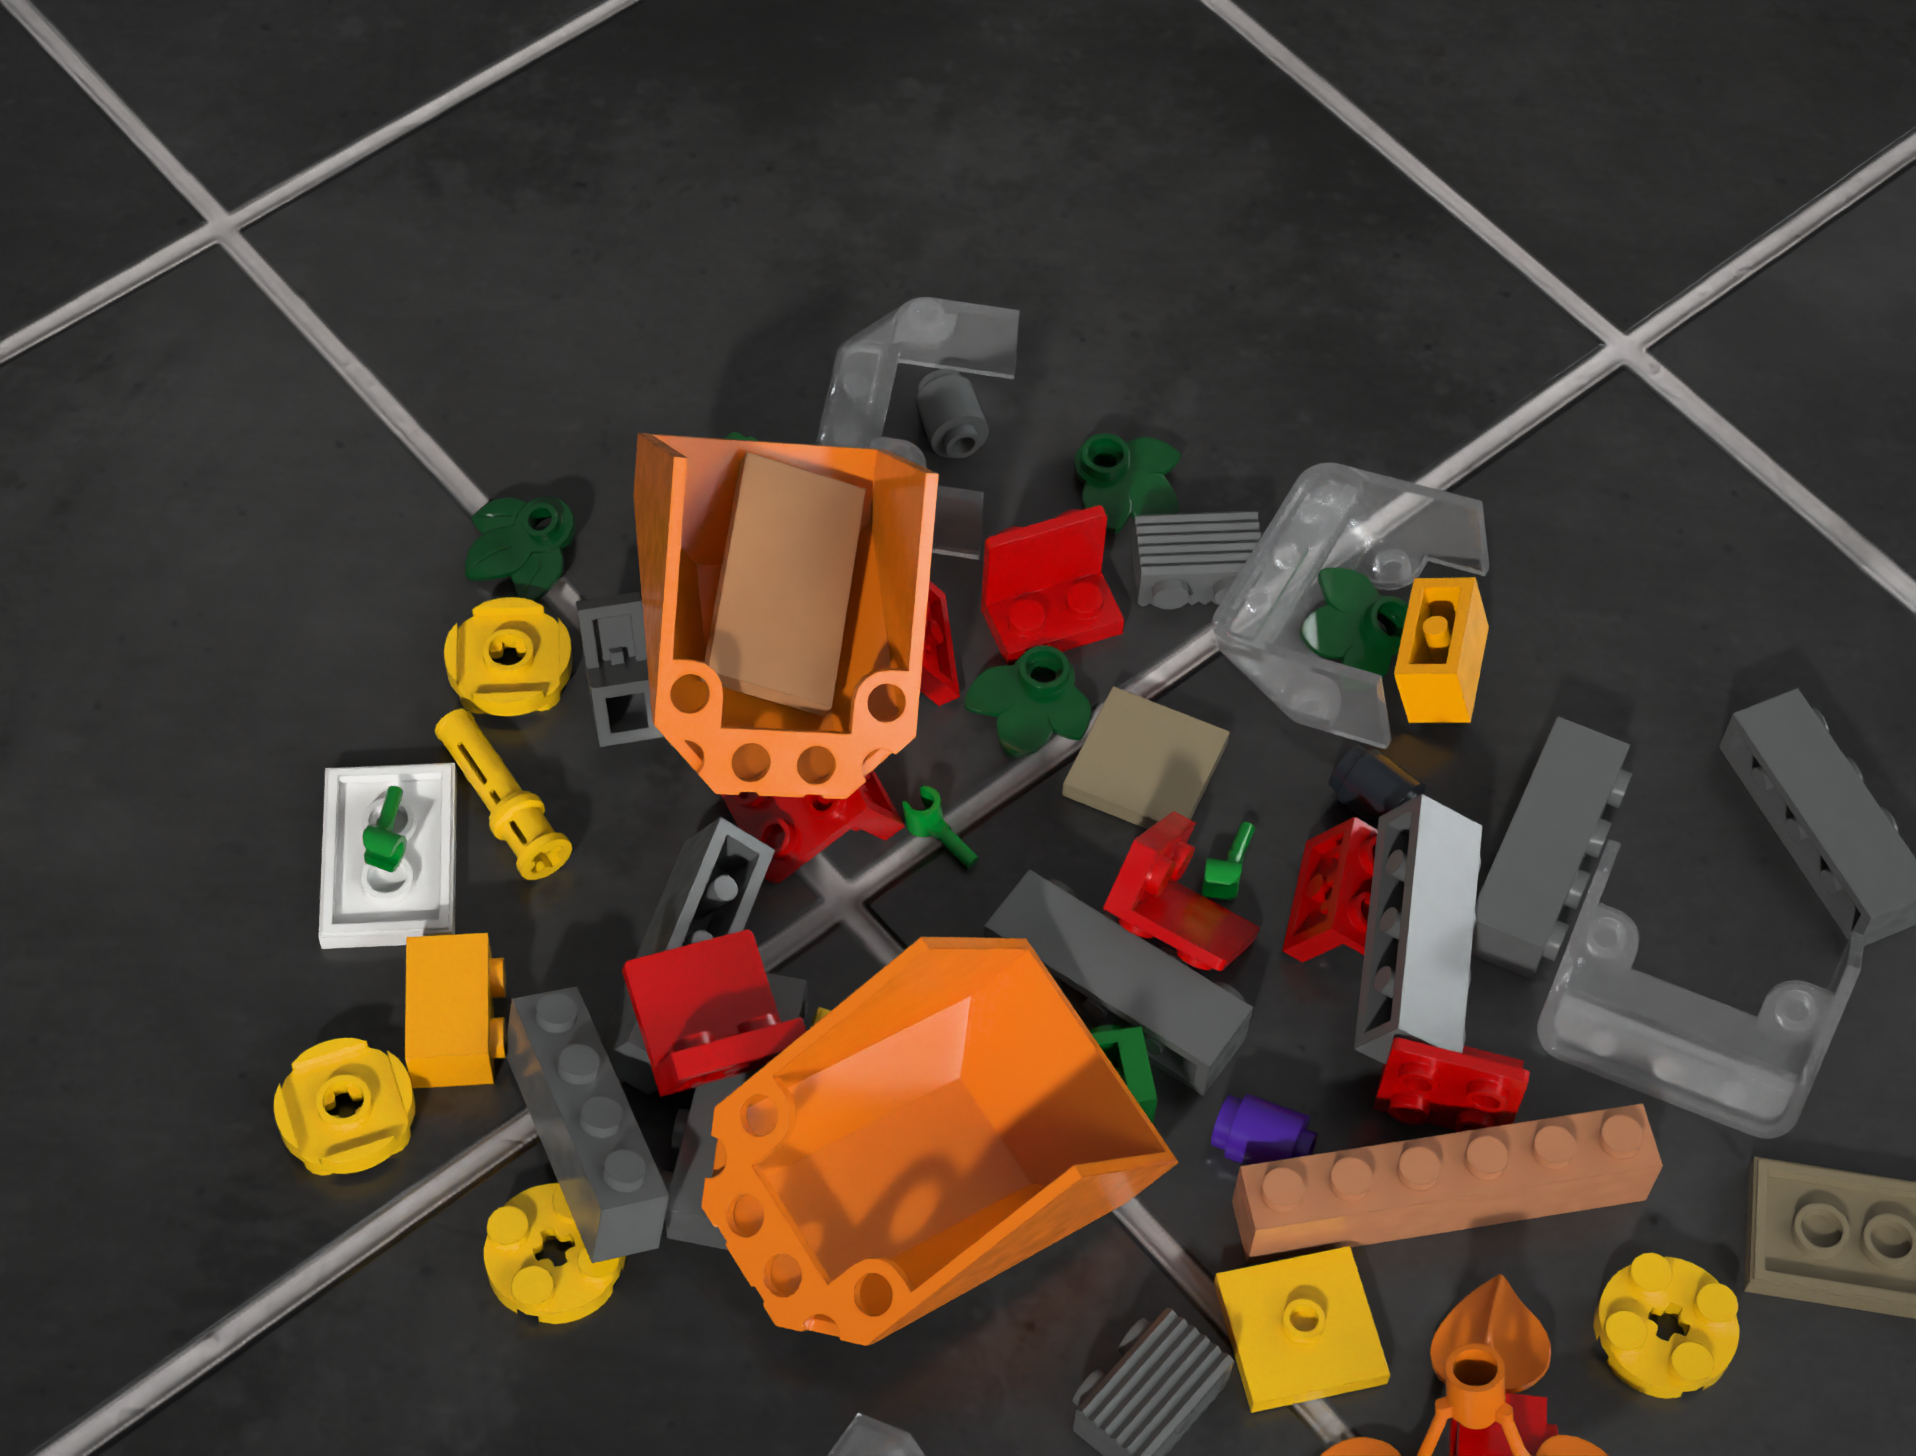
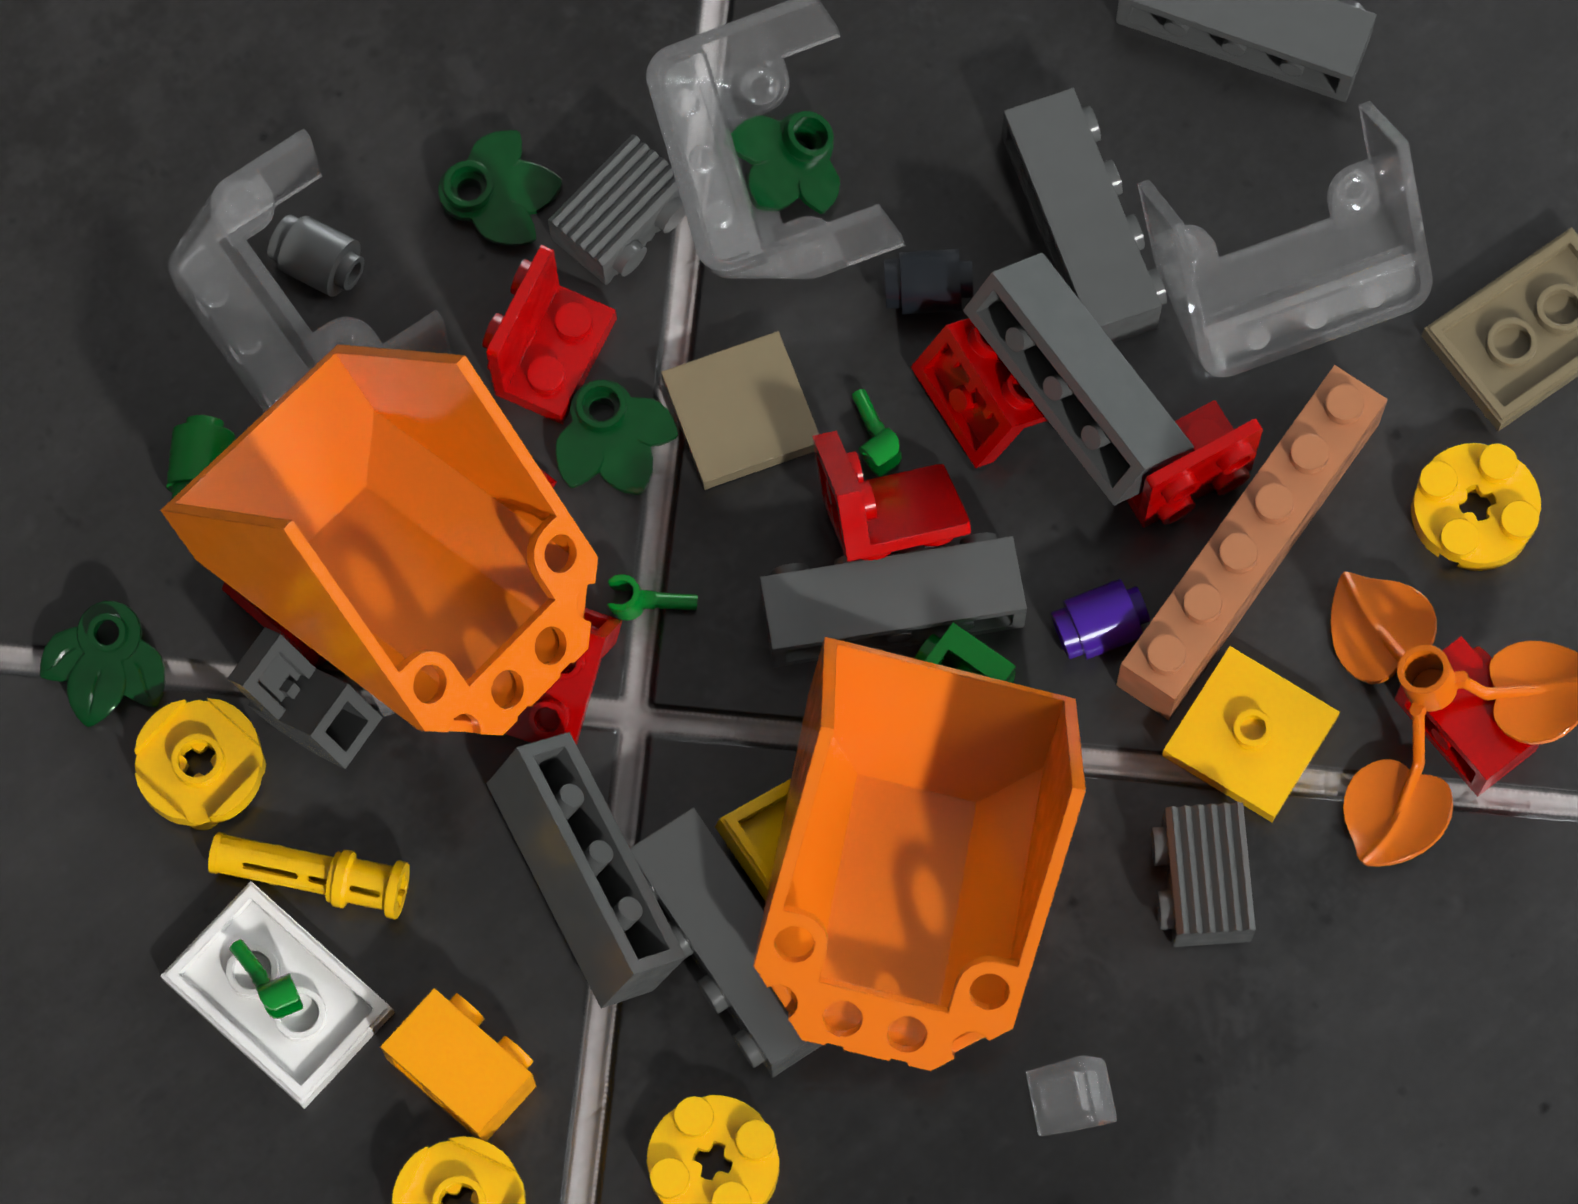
camera: 40 degrees left, 15 degrees up
dark grey brick [505,986,669,1263] -> none
red bracket [622,930,806,1097] -> none
medium nougat tile [701,452,866,717] -> none
light orange brick [1394,577,1489,723] -> none

